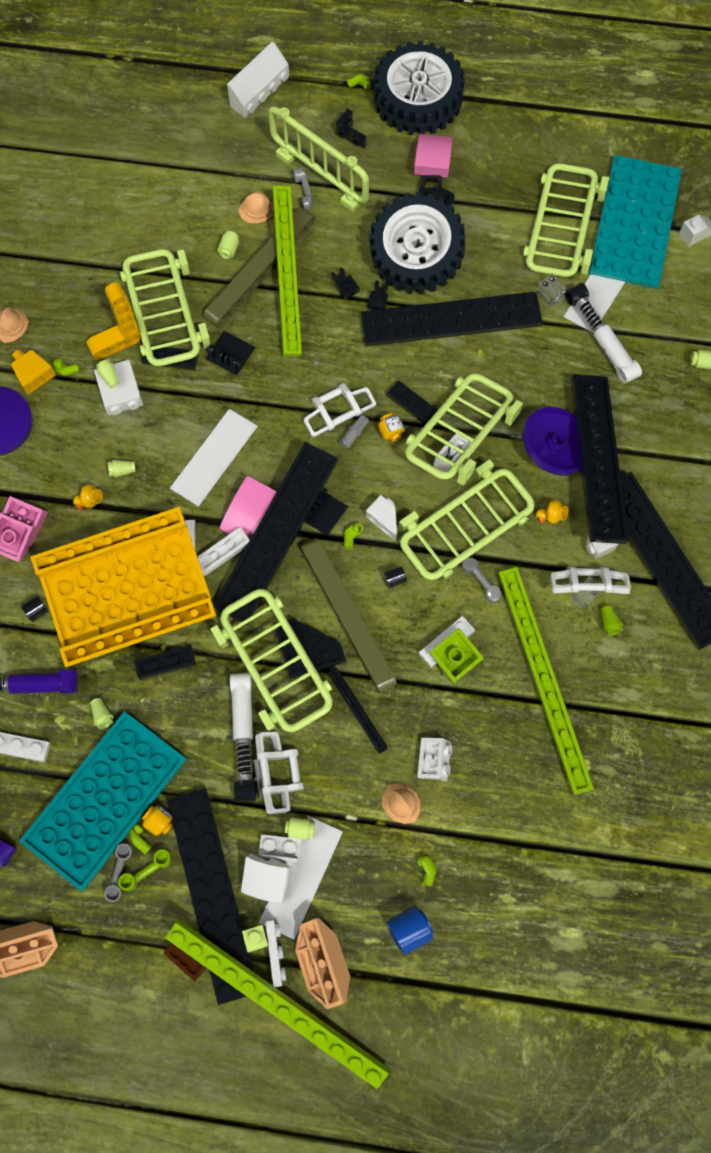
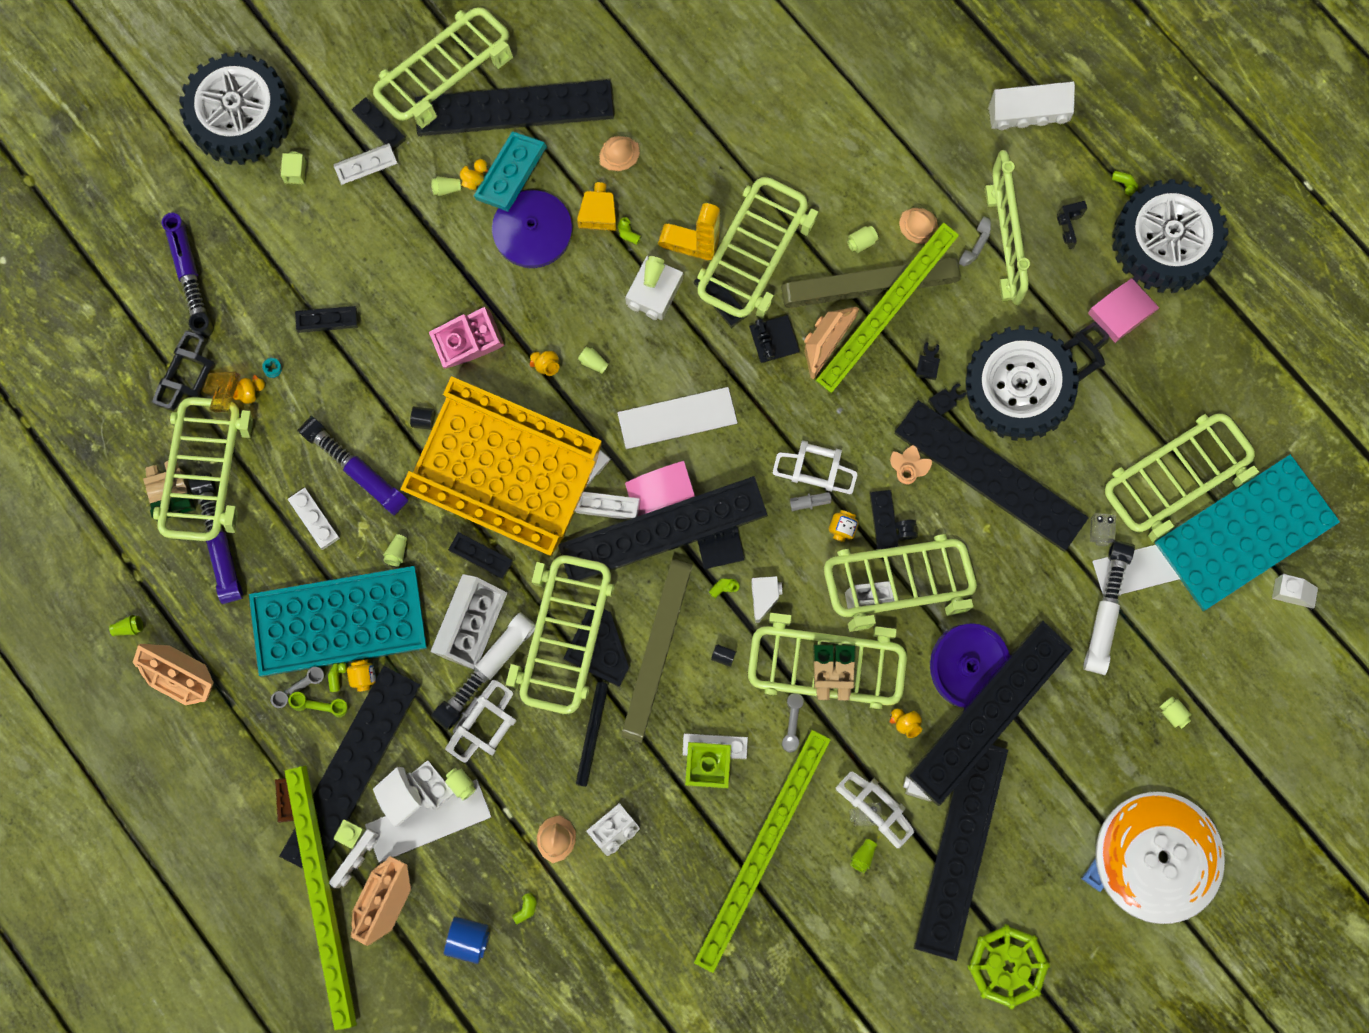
camera: 45 degrees right, 5 degrees up
none -> white slope [430,574,507,670]
none -> light nougat wedge [804,307,859,380]
none -> tan hips [813,645,855,701]
none -> light nougat plate [890,445,932,485]
none -> black wheel [895,520,918,541]

